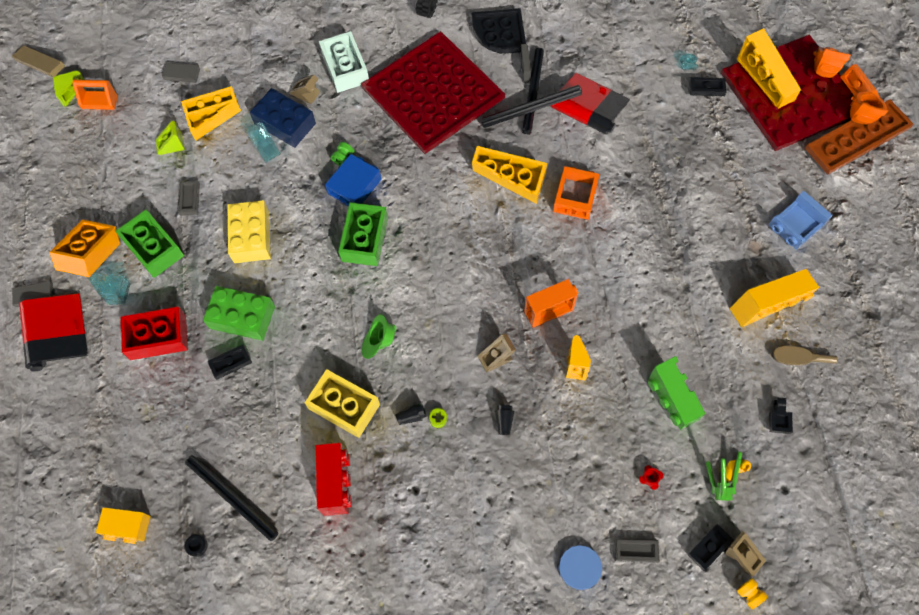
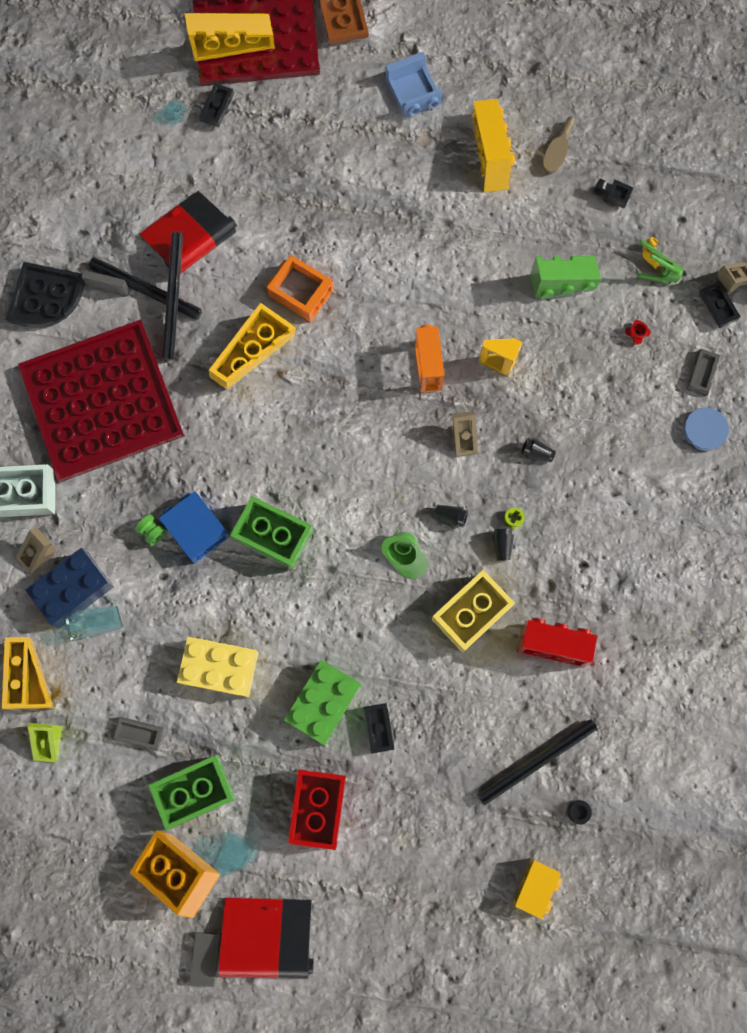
camera: 75 degrees left, 10 degrees up
none -> black cone [434,504,468,528]

